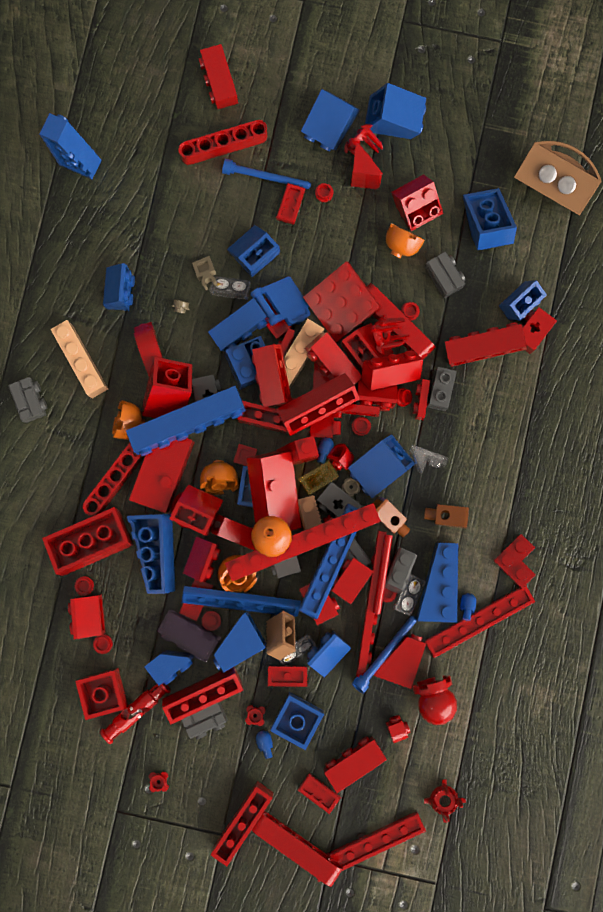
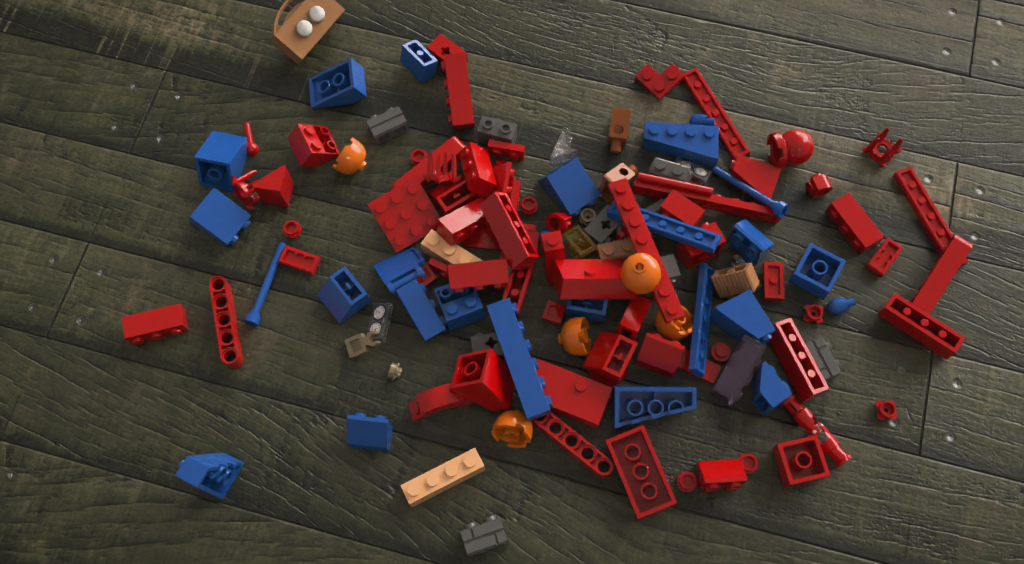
camera: 85 degrees left, 15 degrees down
none -> red bar [242,122,259,156]

